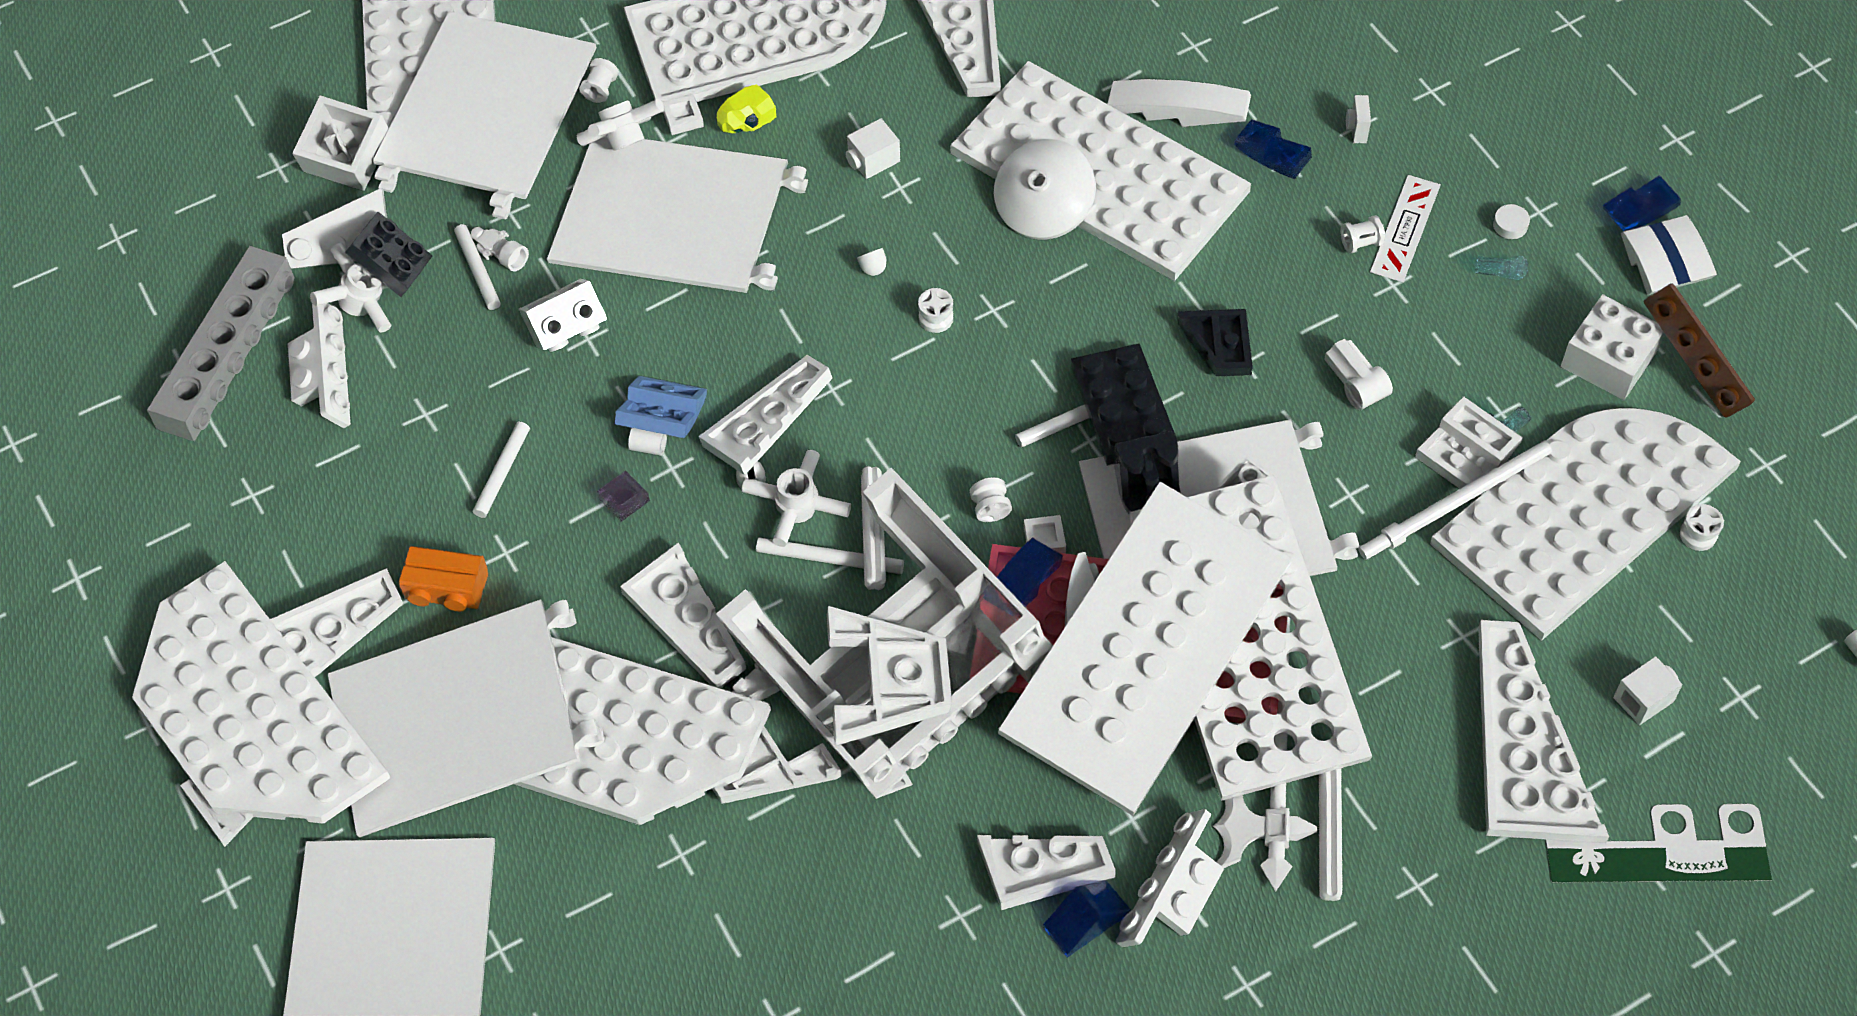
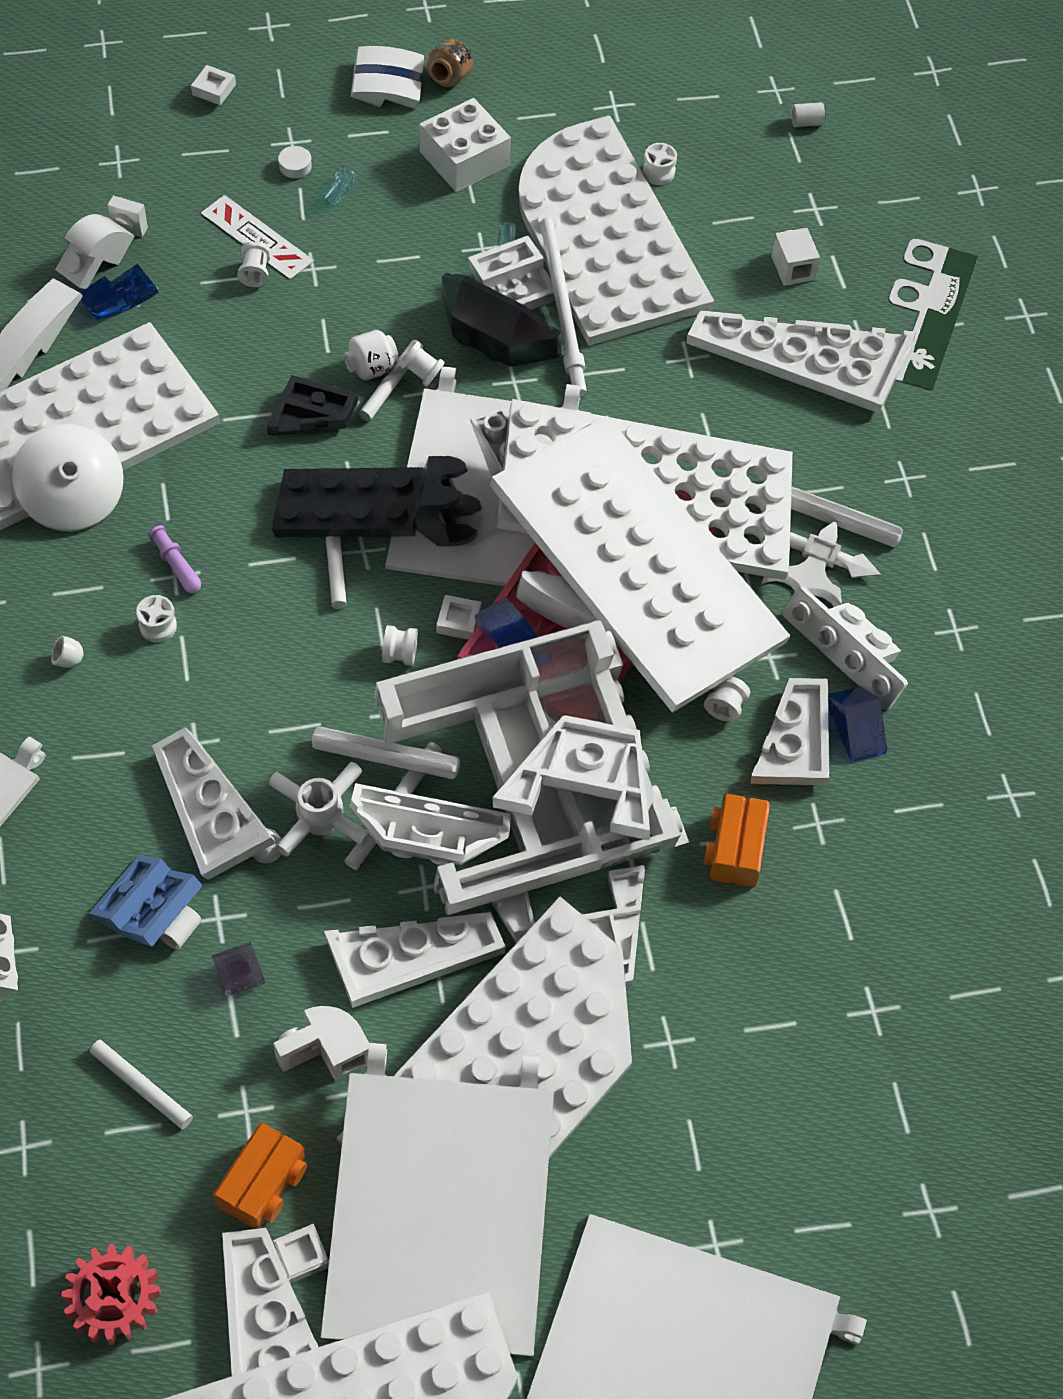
camera: 75 degrees left, 0 degrees up
white piece [1325,339,1393,410] -> none
clear blue slope [1603,175,1681,232] -> none
reddish brown bracket [1643,283,1755,418] -> none
none -> white brick [55,214,135,290]
none -> coral gear [61,1244,161,1345]
none -> lavender piece [148,525,201,593]
none -> white plate [191,65,236,105]
none -> white brick [273,1006,369,1082]
none -> white tile [273,1223,329,1284]
none -> white head [344,330,398,381]
none -> white wedge [350,783,511,866]
none -> white bar [359,340,423,421]
none -> white bush [398,341,445,387]
none -> medium nougat head [426,39,473,87]
none -> black wedge [442,273,562,367]
none -> white wheel [704,676,750,722]
none -> orange brick [704,794,770,888]

